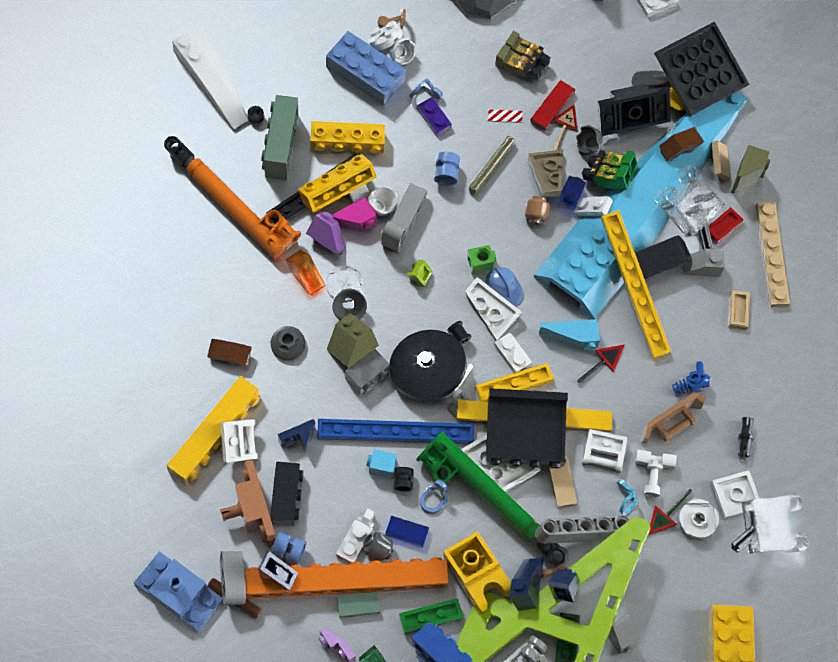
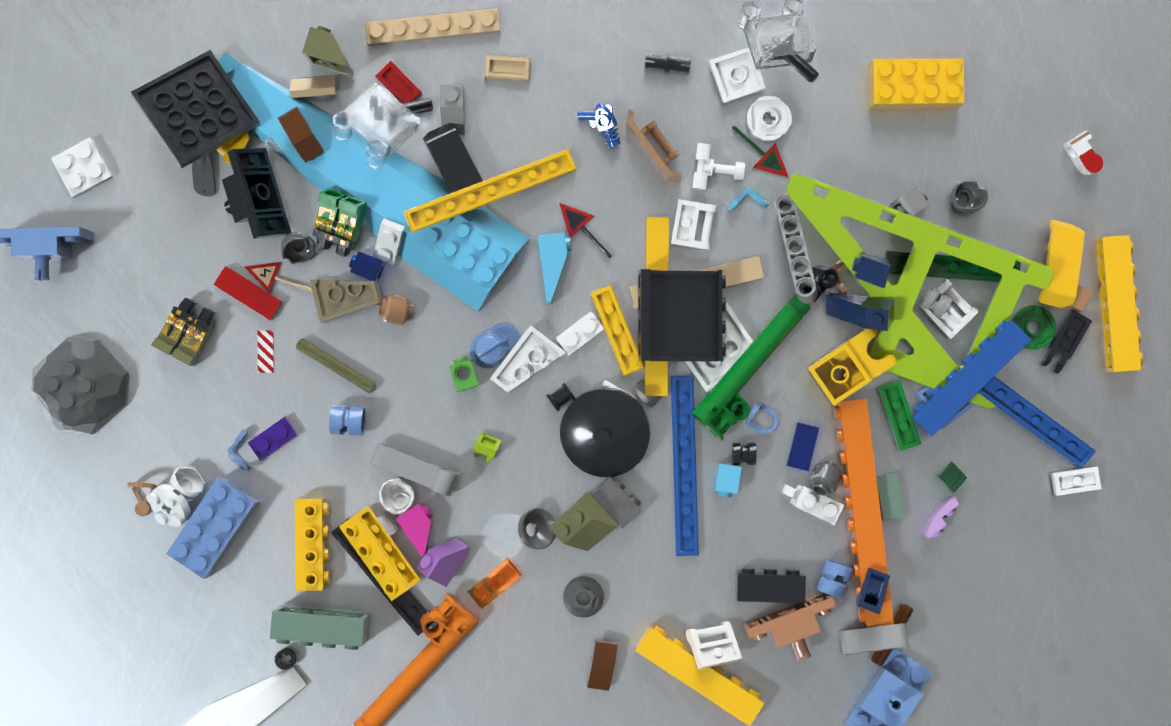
camera: 85 degrees left, 20 degrees up
dark blue slope [278,419,315,452] -> none

